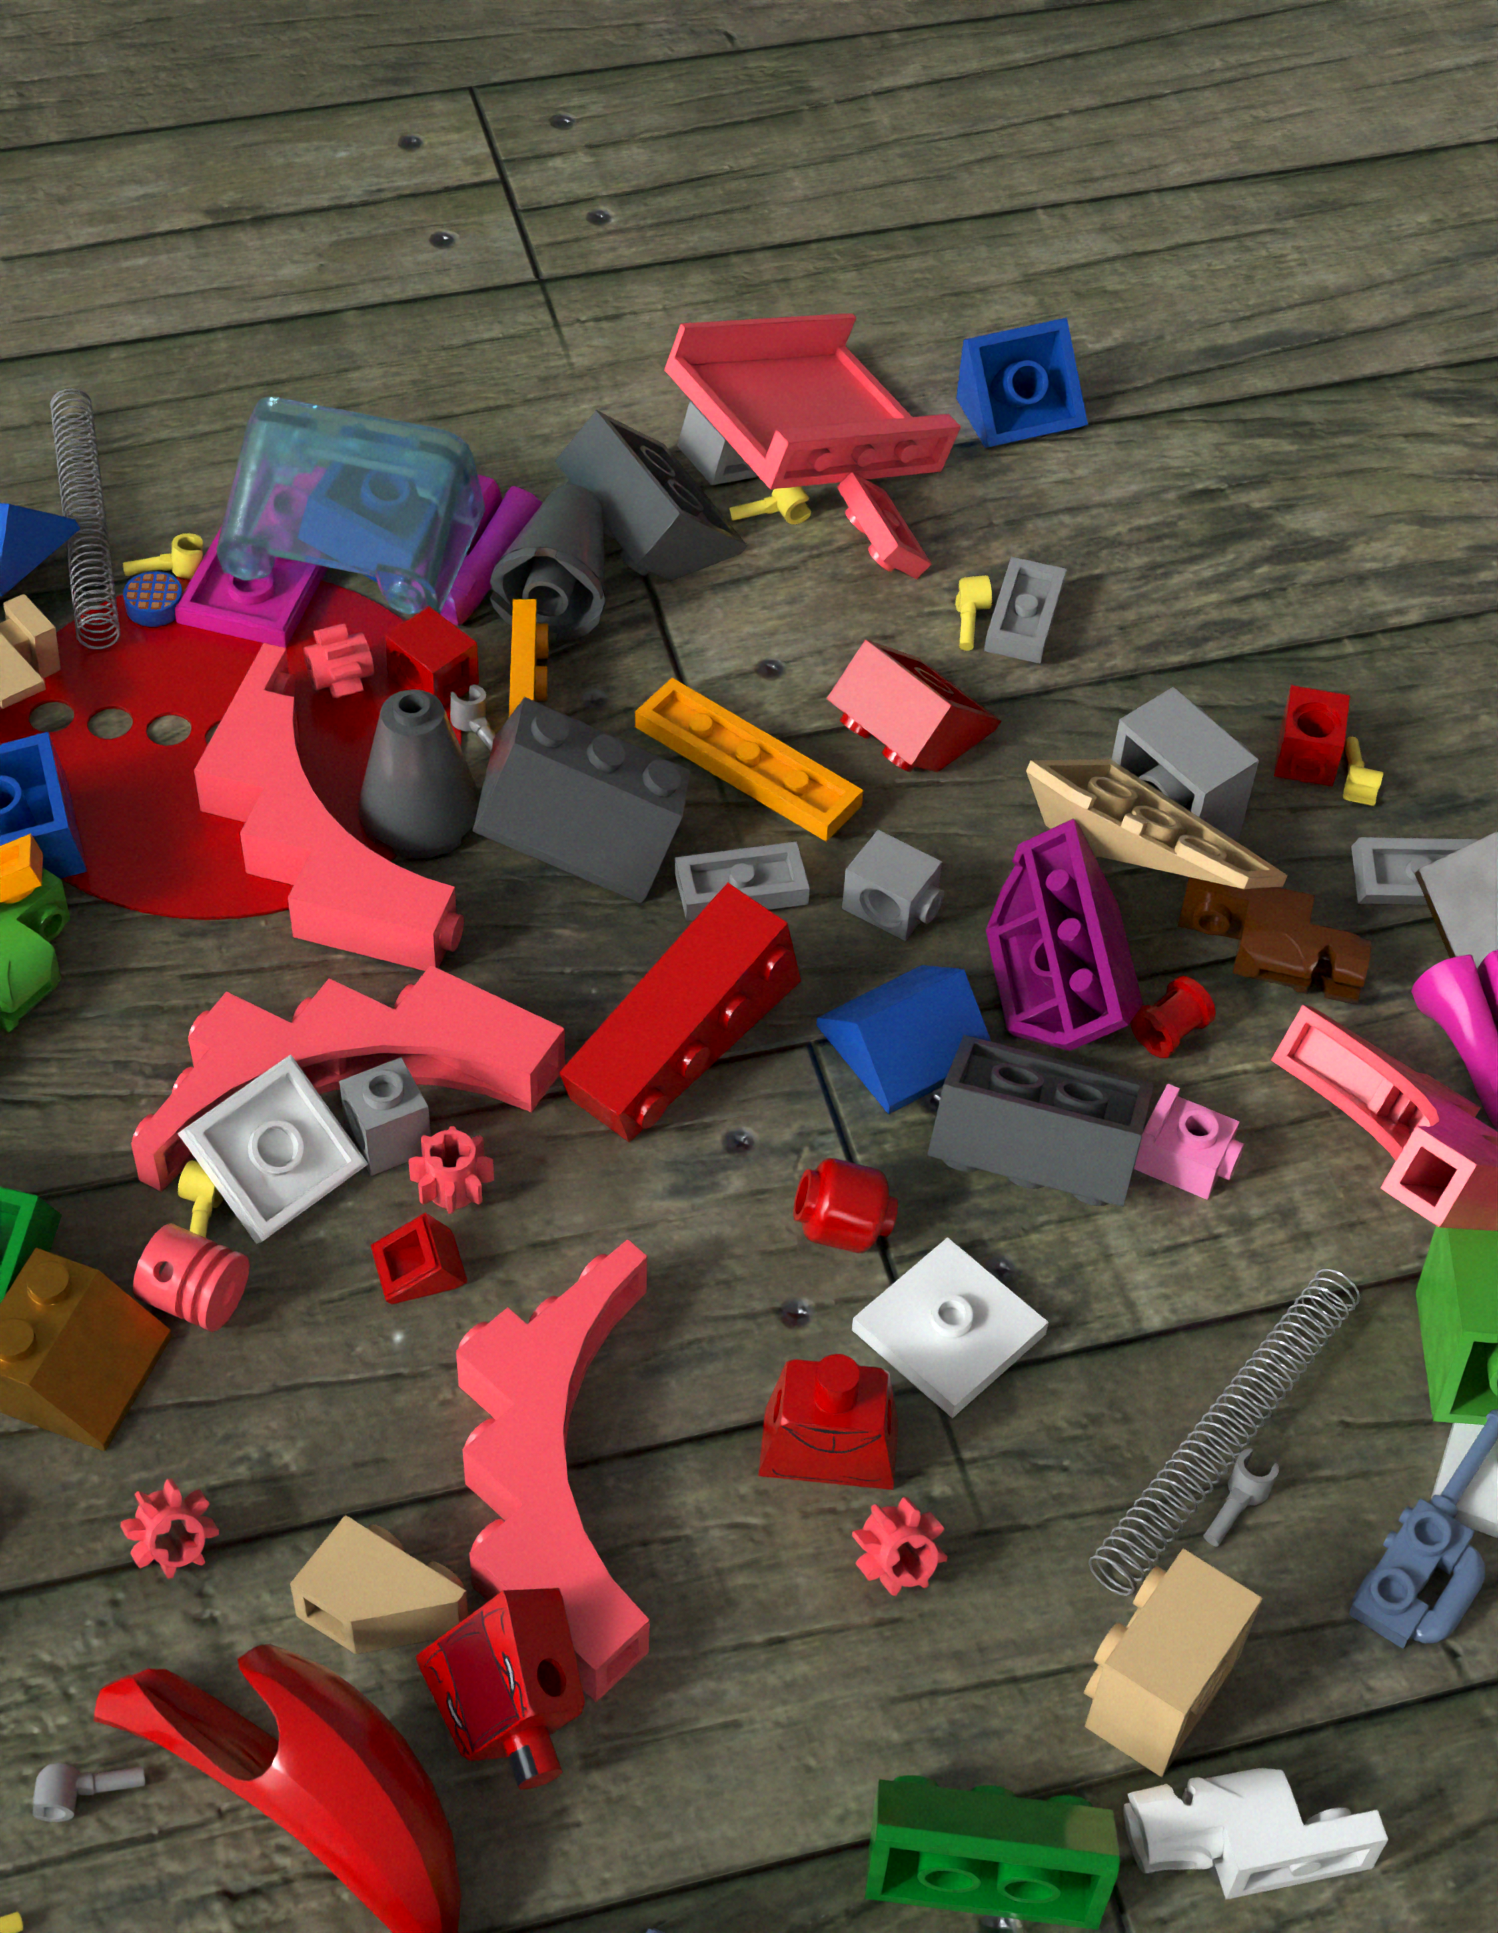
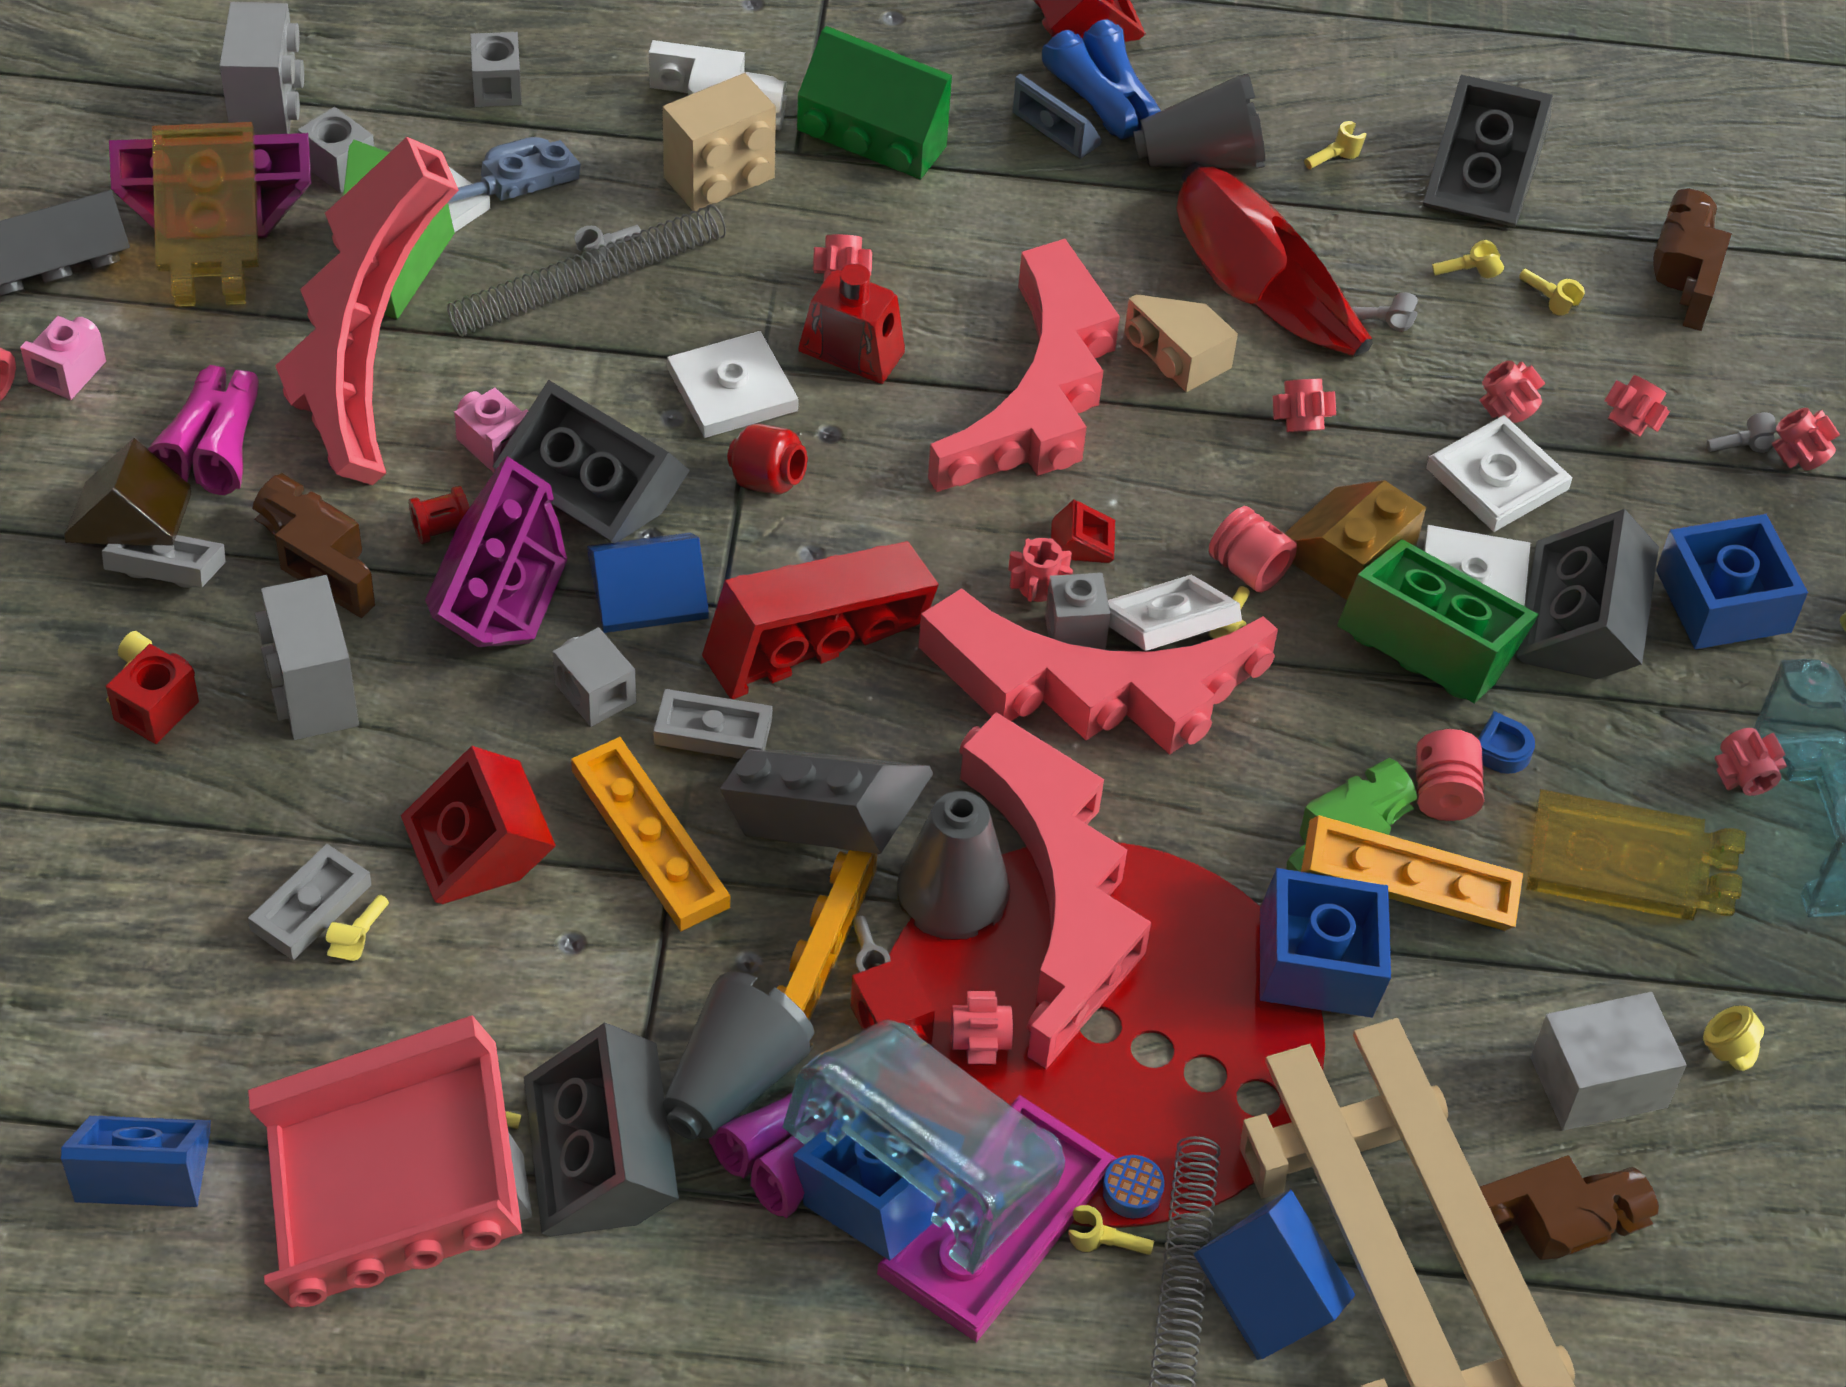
camera: 160 degrees left, 0 degrees up
red torso [415,1588,585,1790] -> none
coral plate [837,472,932,580] -> none
tan wedge [1026,759,1288,889] -> none

